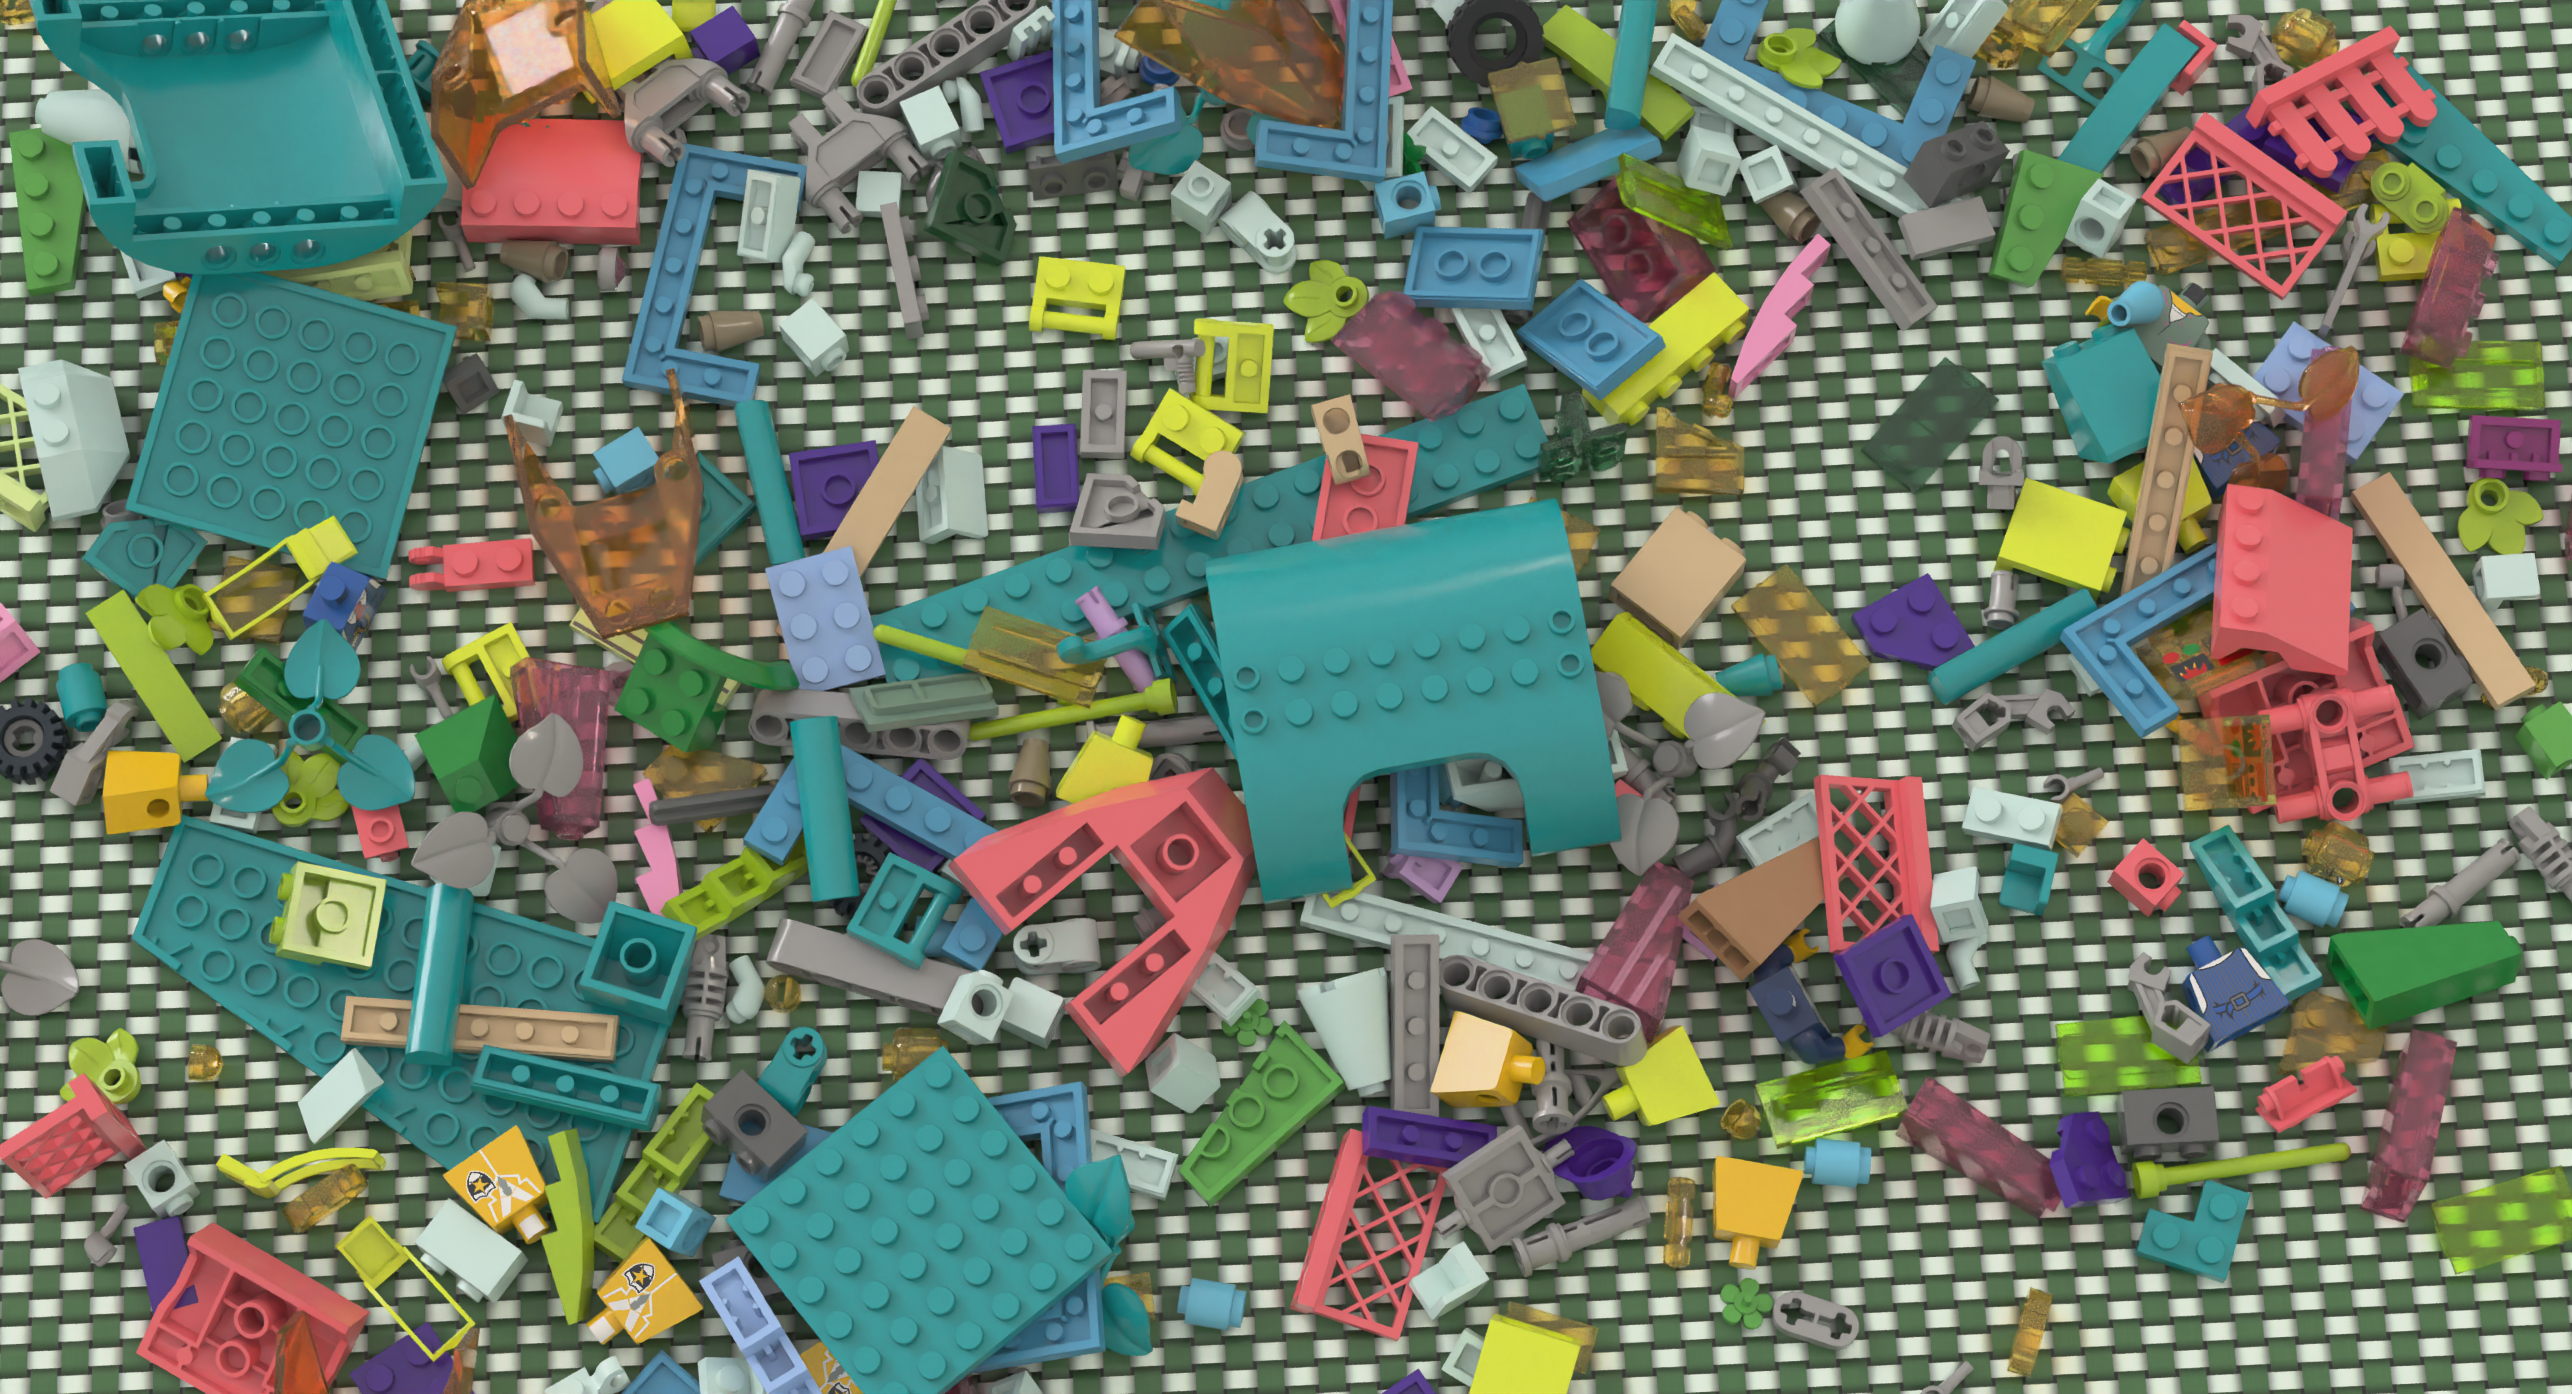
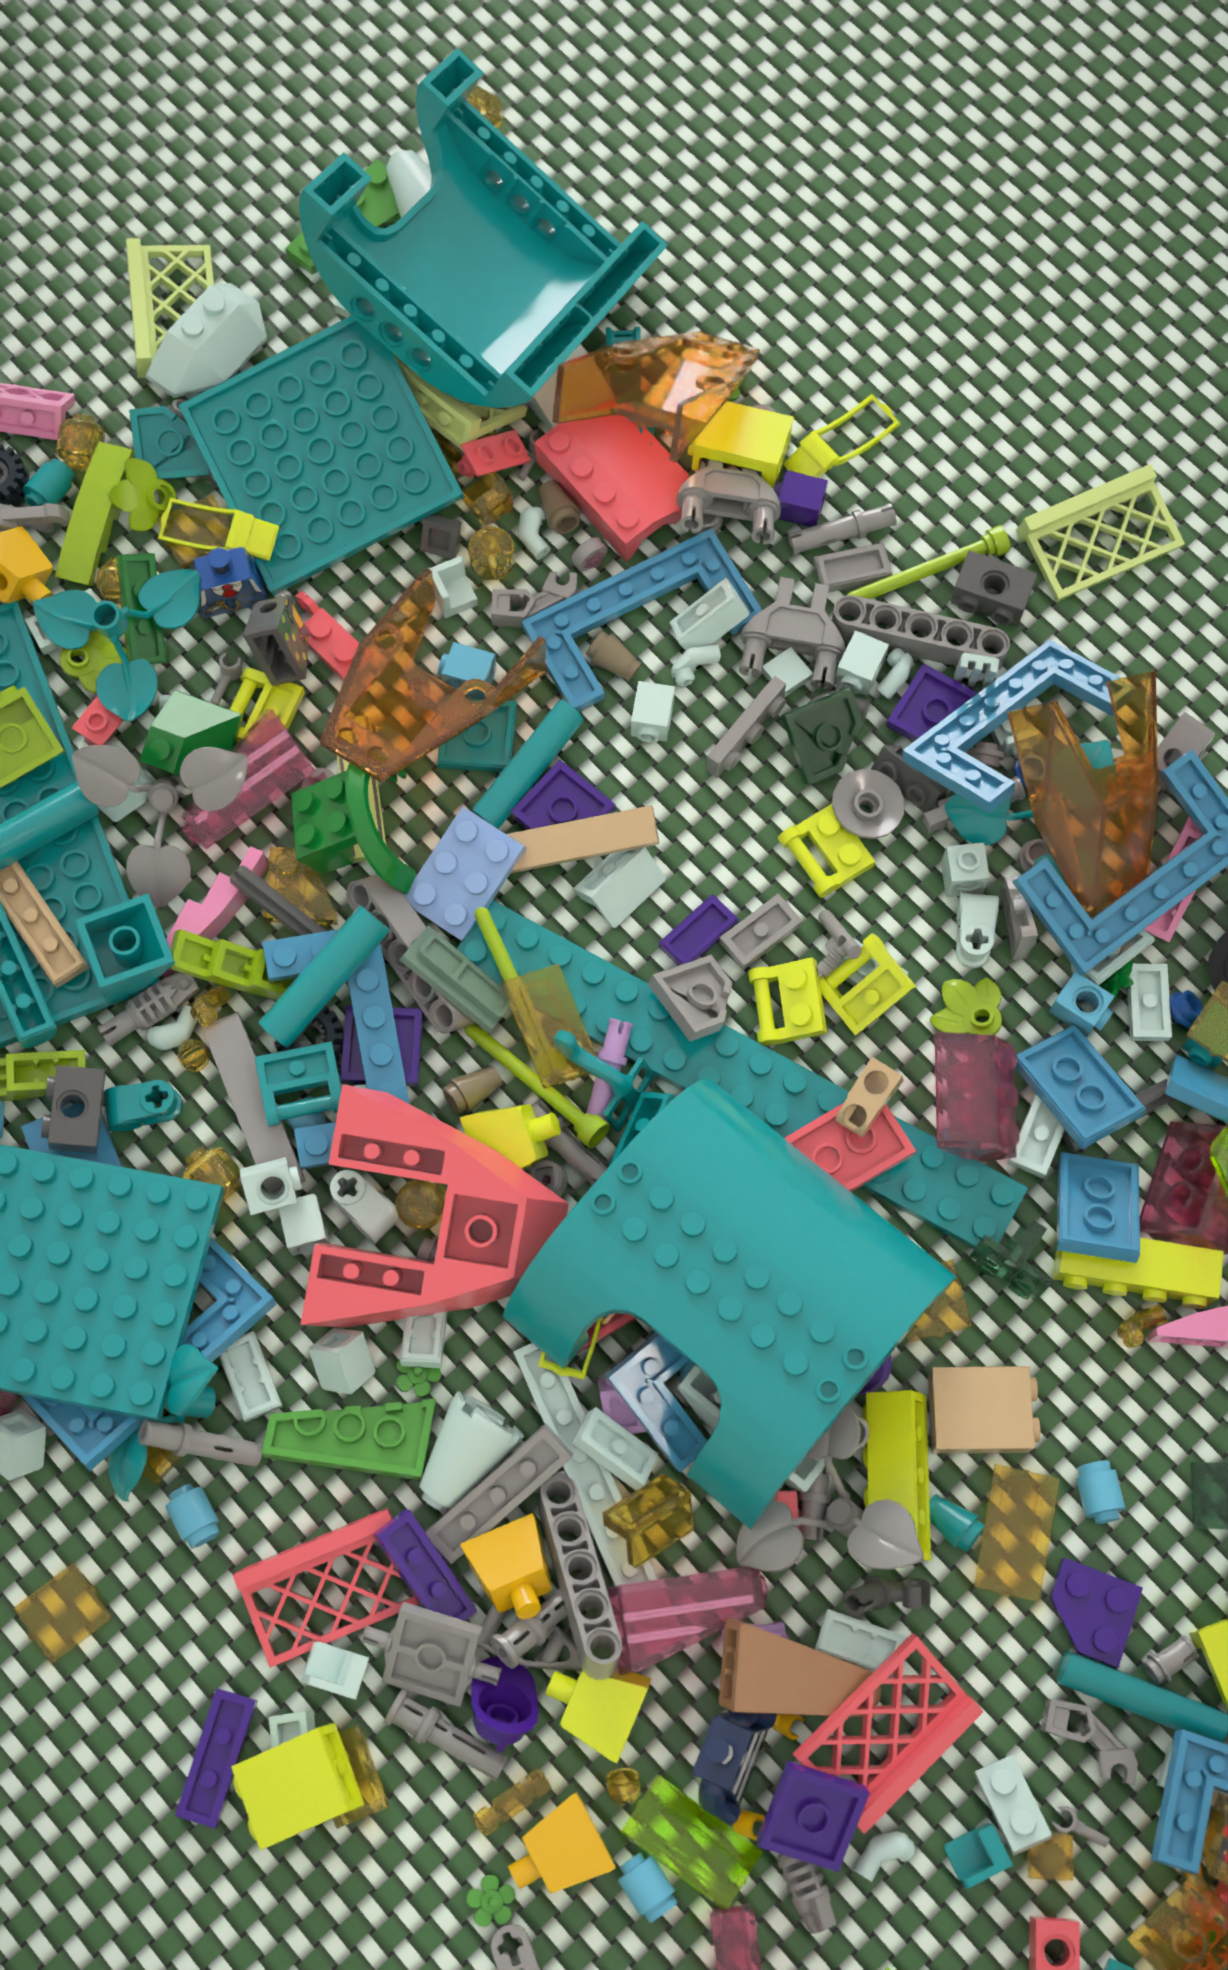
camera: 50 degrees right, 0 degrees up
tan leg [1175,450,1244,541] -> none
clear yellow wing [1655,407,1744,495] -> none
dark grey piece [1672,792,1739,883] -> none
light aqua panel [1930,867,1988,943] -> none
none -> clear yellow head [56,414,105,470]
none -> light grey pin [138,1420,263,1467]
none -> clear yellow arm [190,986,230,1027]
none -> dark grey torso [243,594,309,686]
none -> clear yellow head [396,1179,447,1230]
none -> coral hinge [457,429,531,477]
none -> clear yellow head [468,527,515,581]
none -> light grey piece [491,572,578,628]
none -> light aqua plate [573,1407,658,1491]
none -> clear yellow panel [603,1474,694,1568]
none -> light grey dish [832,769,905,839]
none -> light grey wing [1000,875,1038,960]
none -> medium azure brick [1076,1460,1126,1524]

